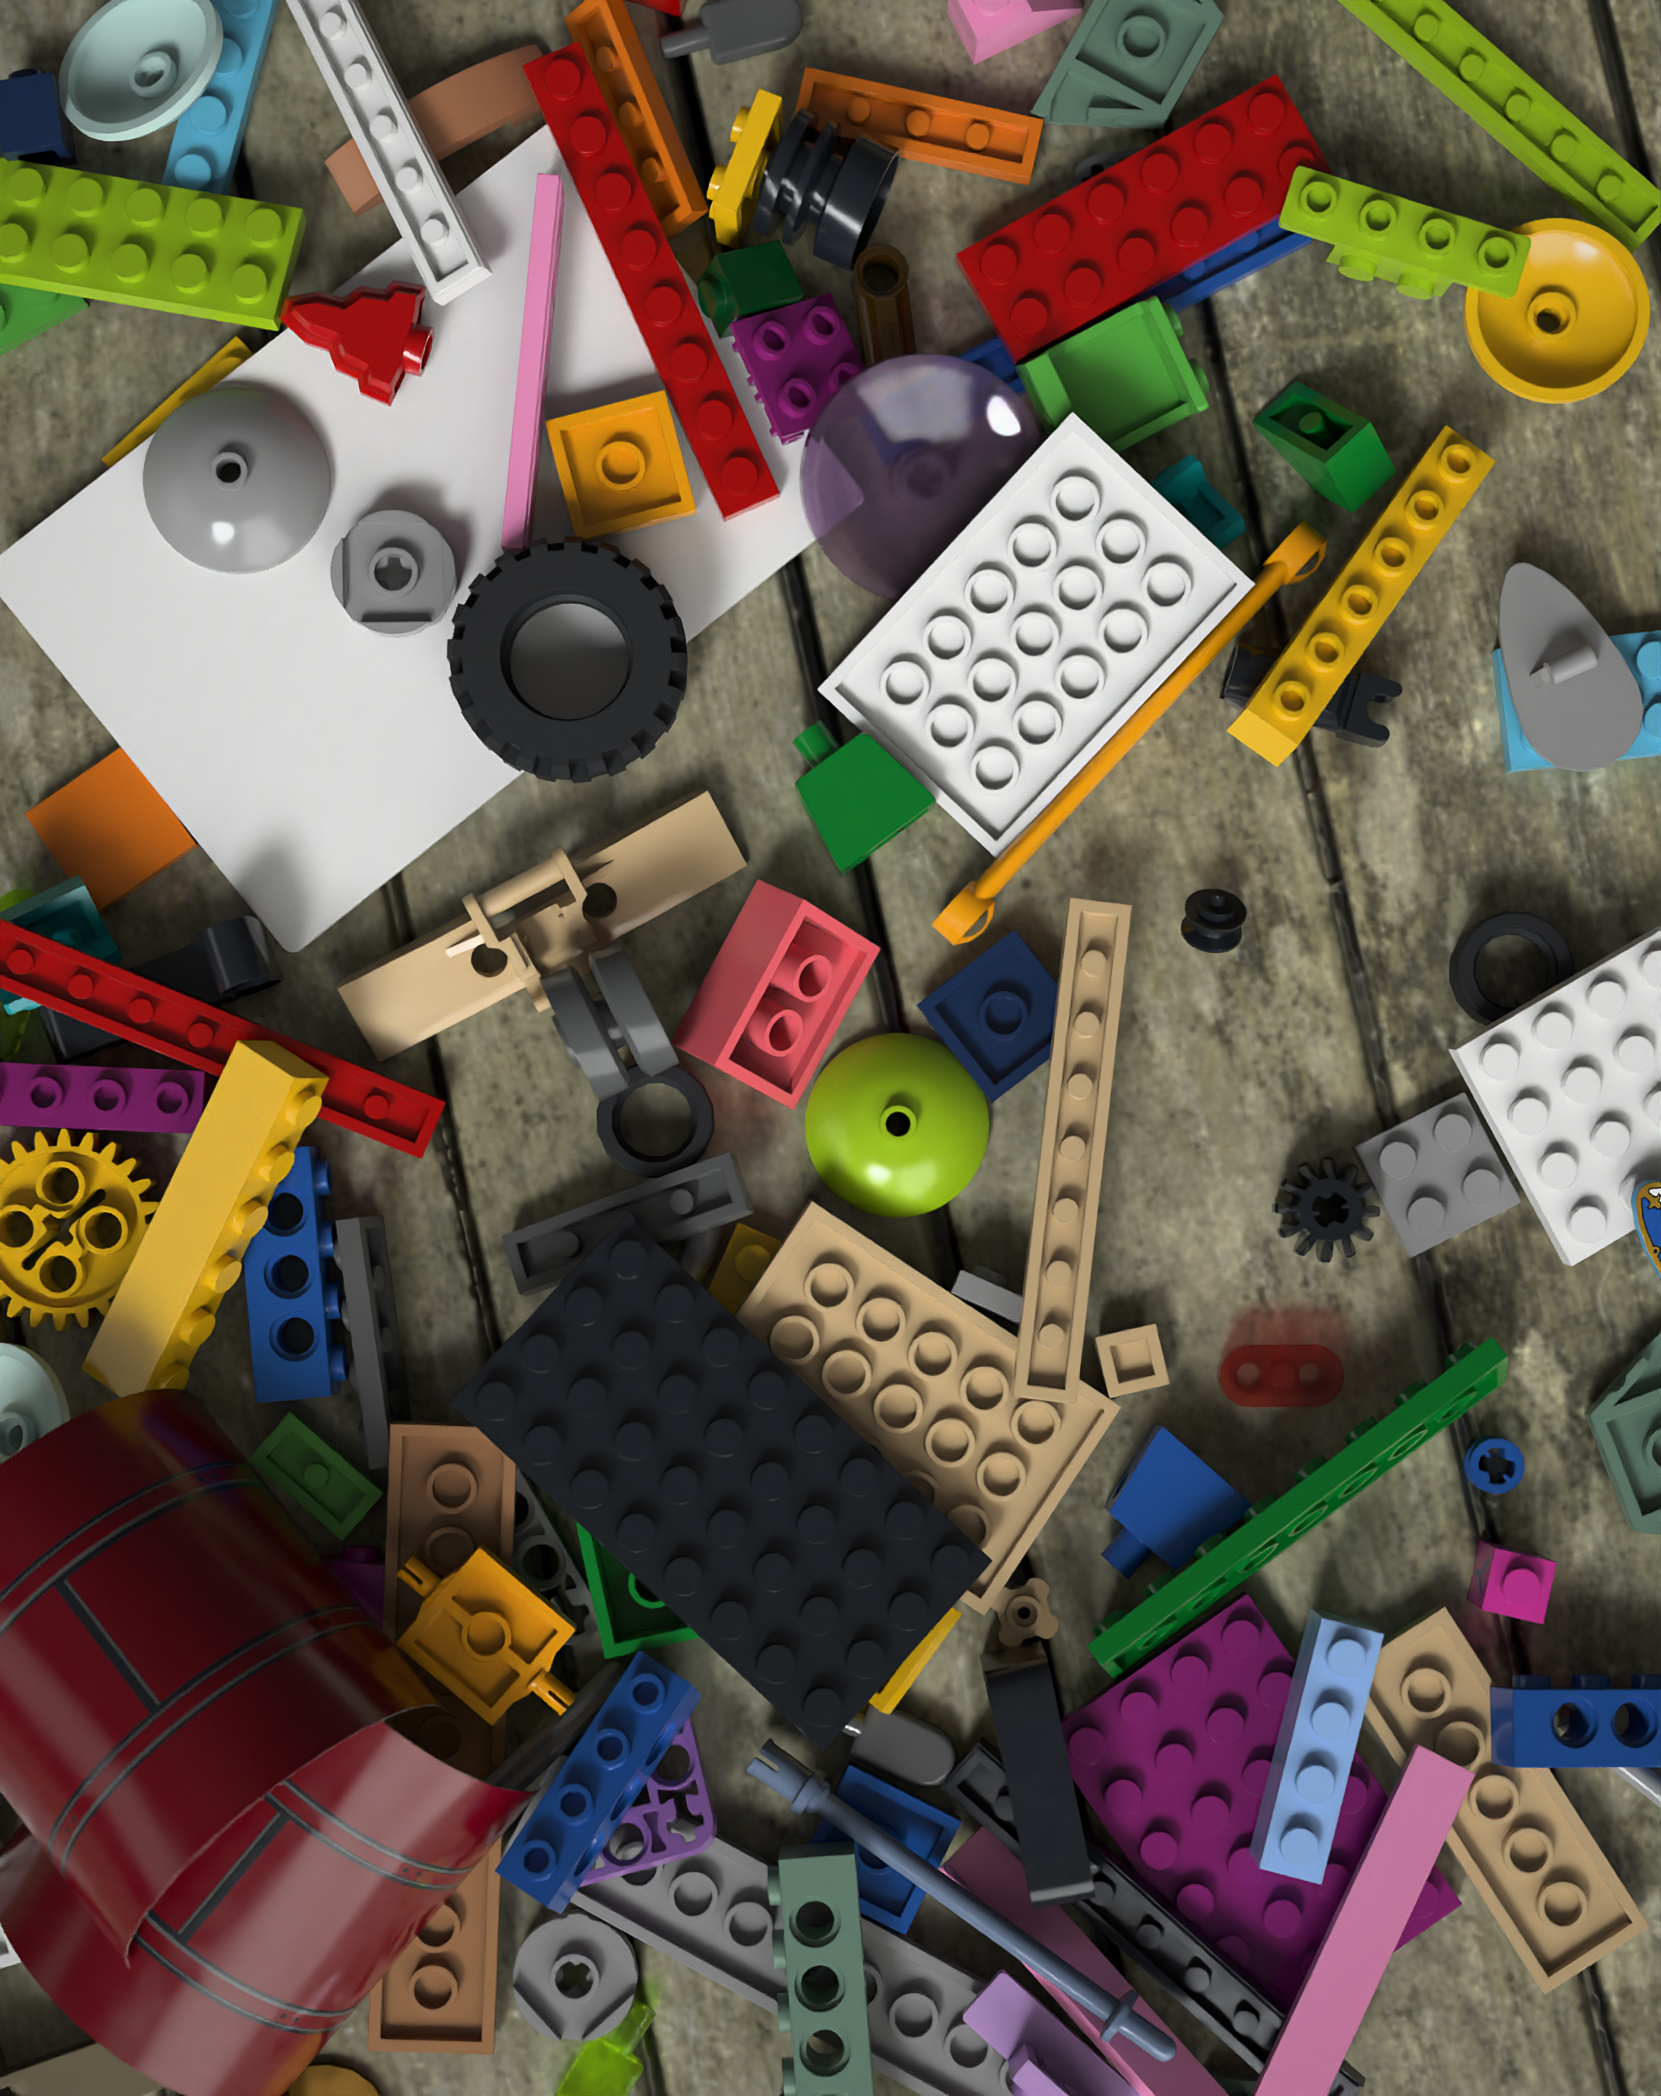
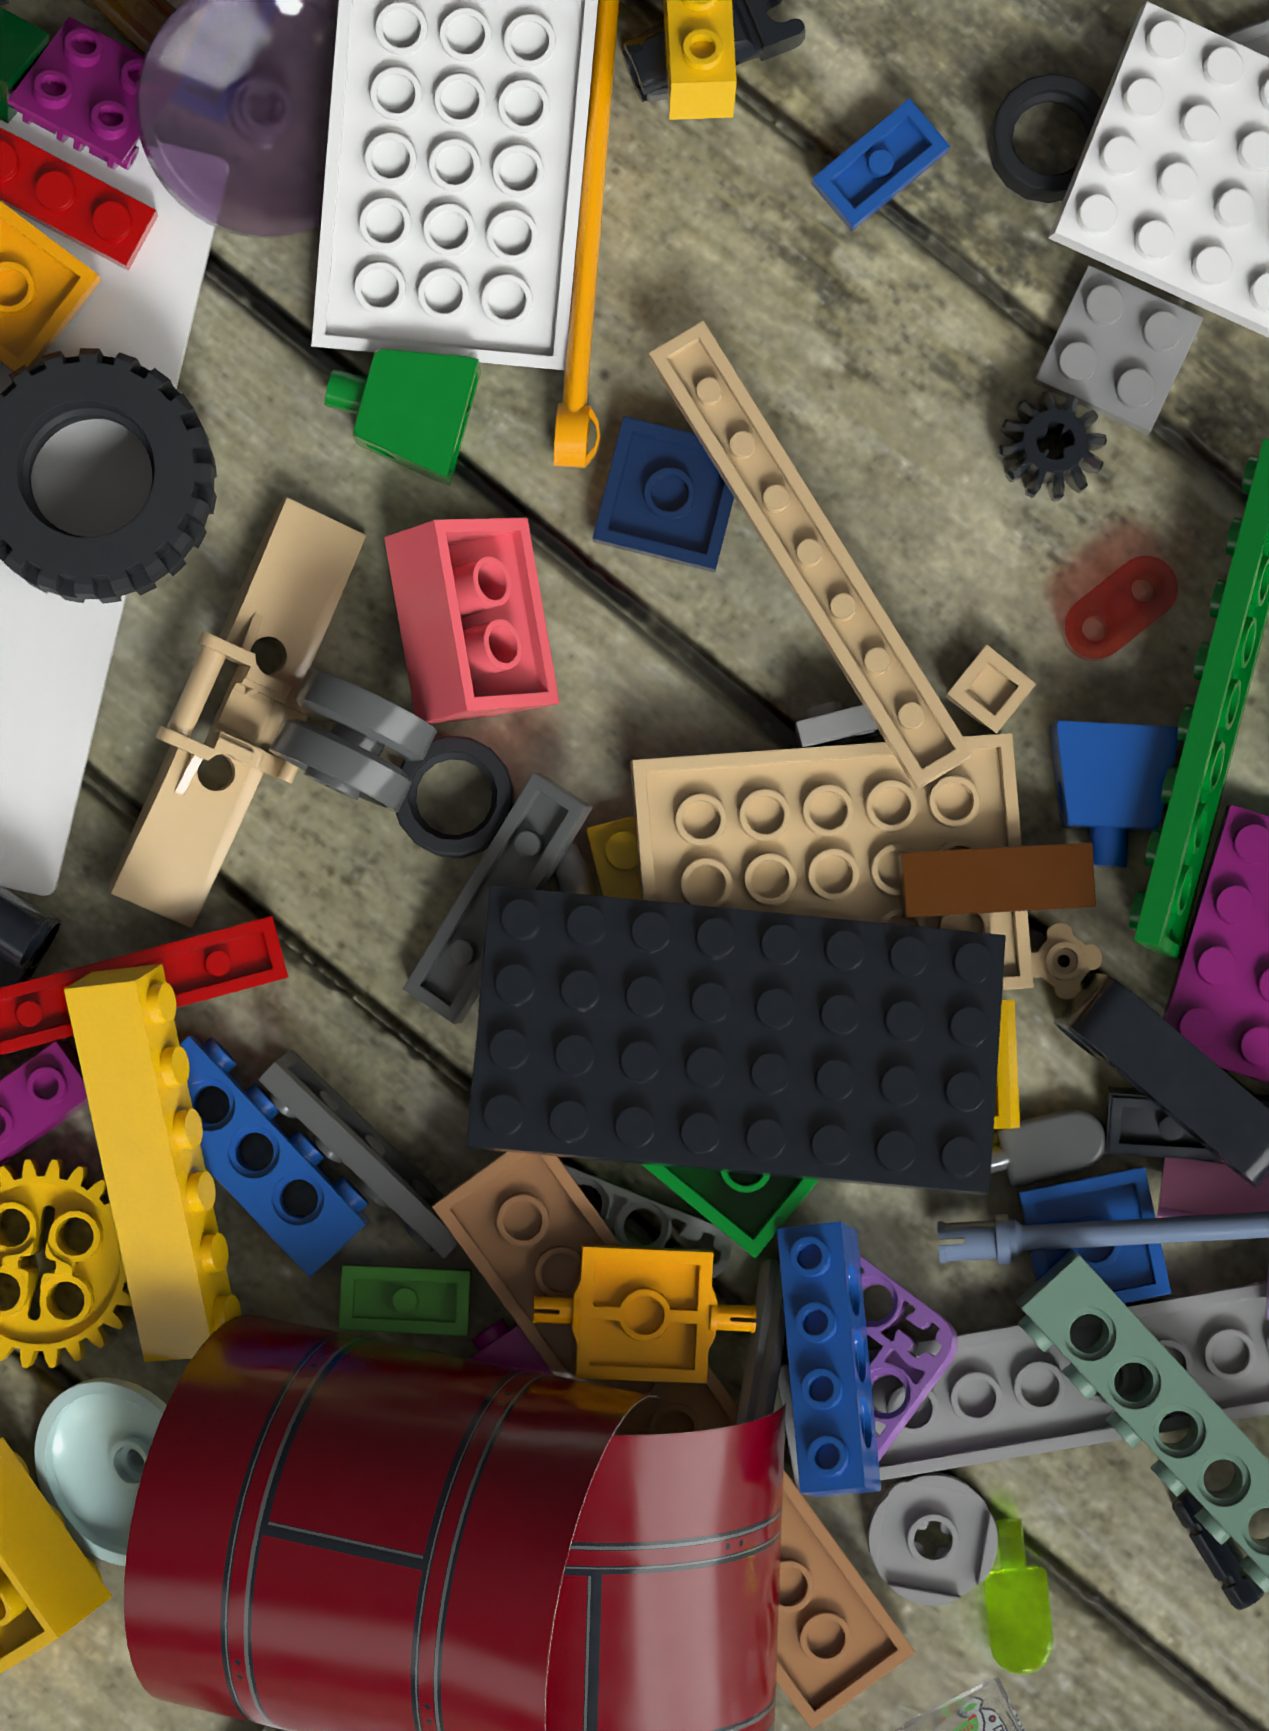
camera: 35 degrees left, 0 degrees up
lime dish [805,1033,989,1218] -> none
black wheel [1181,889,1247,953] -> none
none -> blue plate [811,98,950,232]
none -> reddish brown tile [898,842,1096,918]

